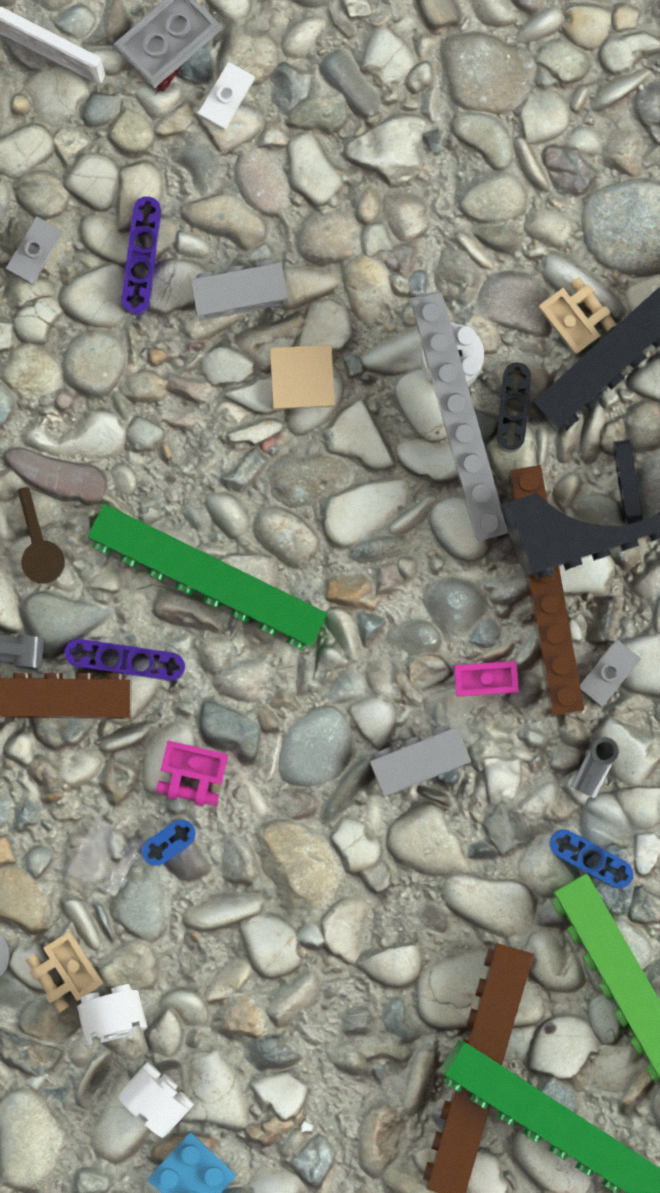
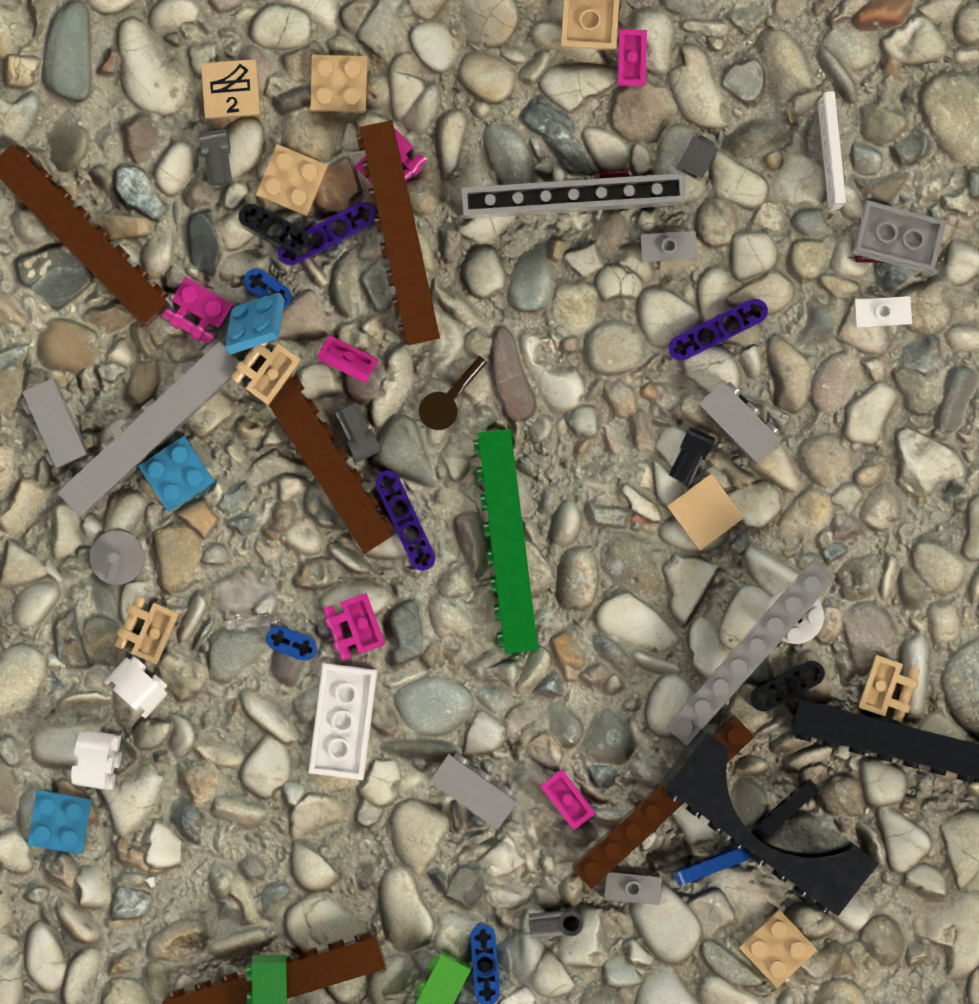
camera: 60 degrees right, 5 degrees up
none -> white tile [308,663,378,780]
none -> black piece [668,426,715,486]
none -> blue beam [673,847,752,886]

